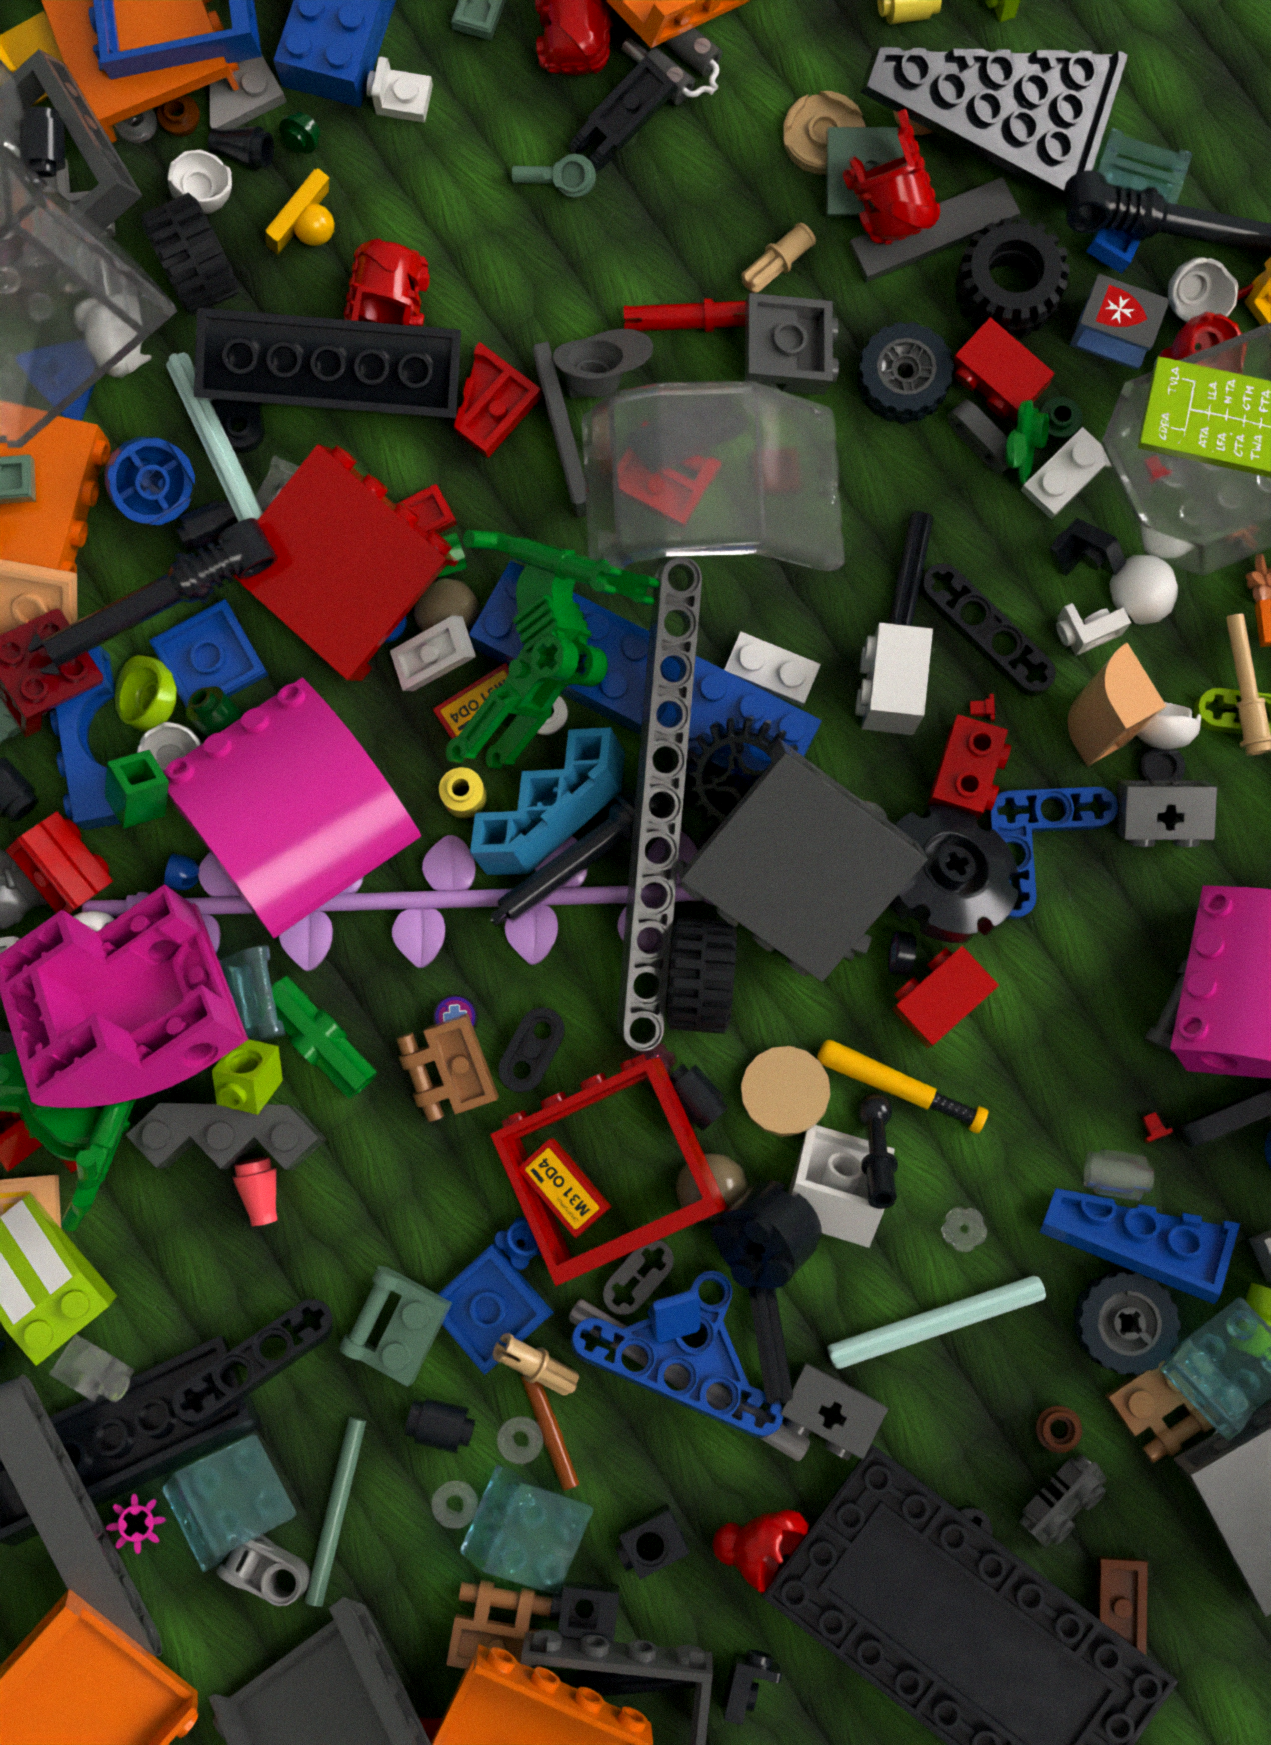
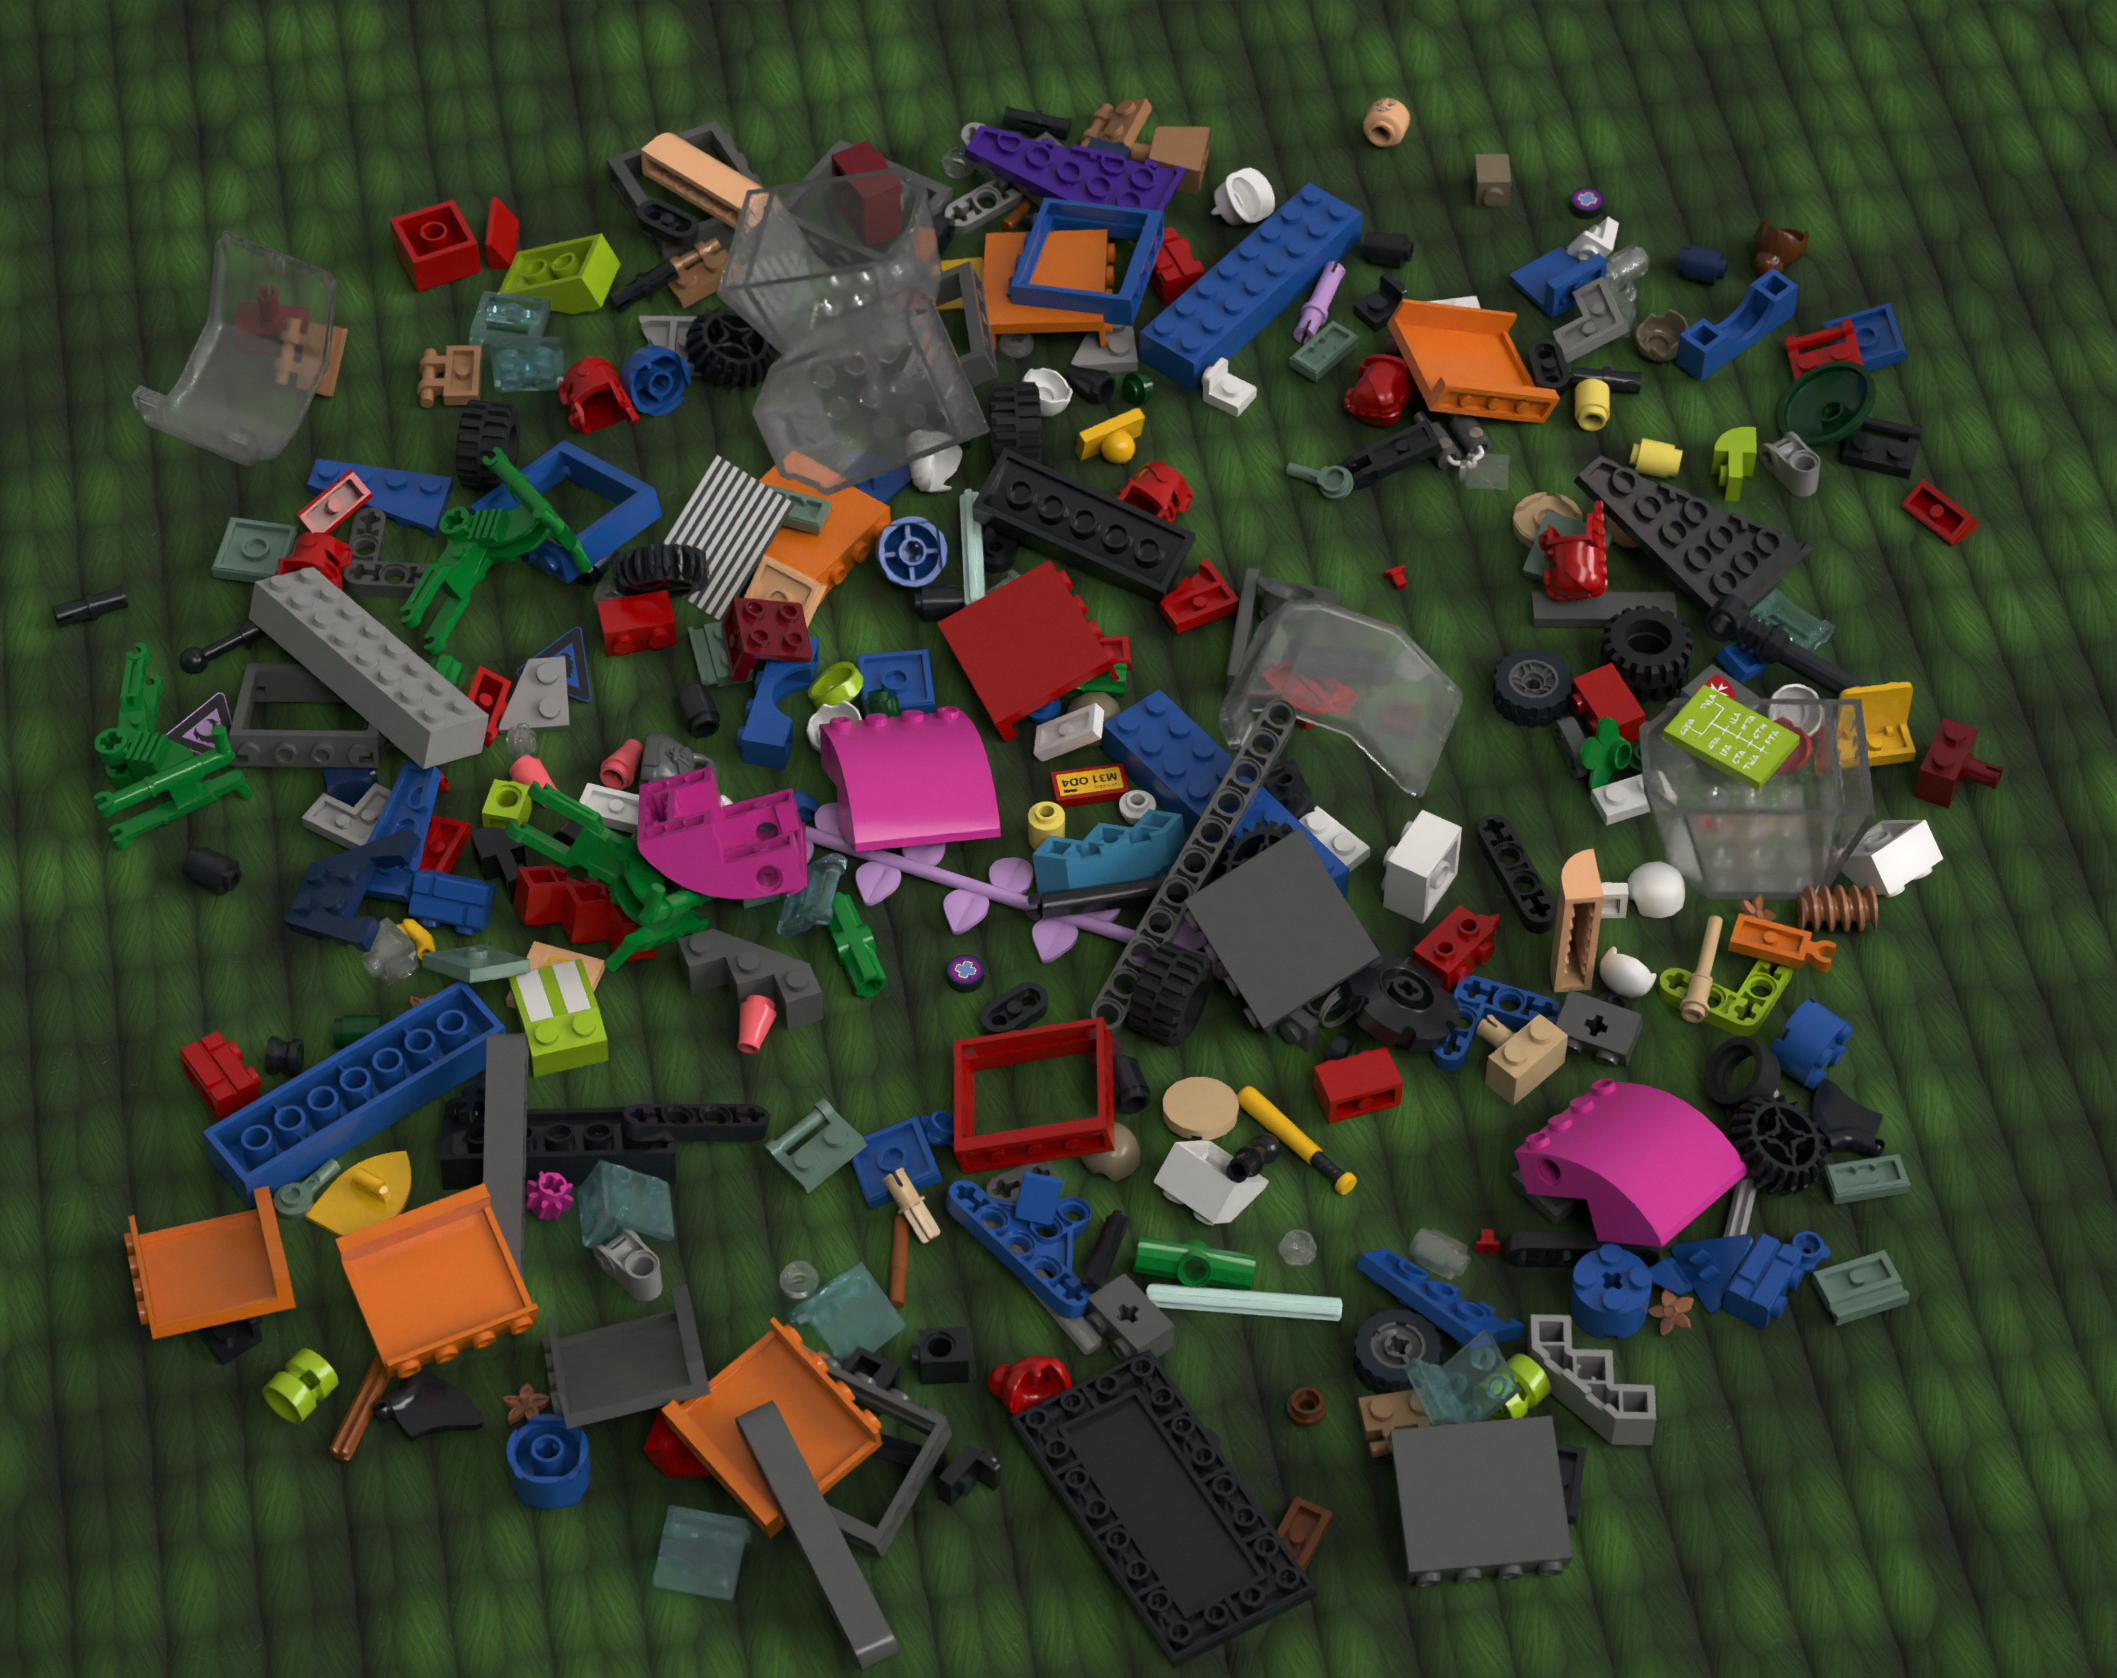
camera: 20 degrees right, 30 degrees down
red brick [5,811,113,914] -> none
black brick [19,107,65,178] -> none
black piece [28,518,278,676] -> none
clear brick [49,1334,135,1402] -> none
green brick [105,750,169,829] -> none
reddish brown plate [157,95,200,137] -> none
lime brick [212,1039,283,1115] -> none
sand green bar [305,1417,367,1607] -> none
medium nougat plate [396,1013,499,1122] -> none
black brick [405,1397,476,1454] -> none
green piece [446,530,660,769] -> none
clear plate [497,1416,543,1464] -> none
tile [518,1138,612,1238] -> none
red pin [624,298,745,333] -> none
black brick [711,1180,822,1289] -> none
tan axle [741,223,816,293] -> none
dark grey plate [745,293,839,395] -> none
black axle [888,511,933,626] -> none
dark grey hinge [1019,1453,1107,1548] -> none
black bracket [1050,517,1126,576] -> none
none -> green piece [1133,1236,1256,1291]
none -> black brick [1263,759,1315,818]
none -> red piece [1384,565,1407,590]
none -> clear bracket [1459,453,1509,490]
none -> tan brick [1476,1014,1568,1106]

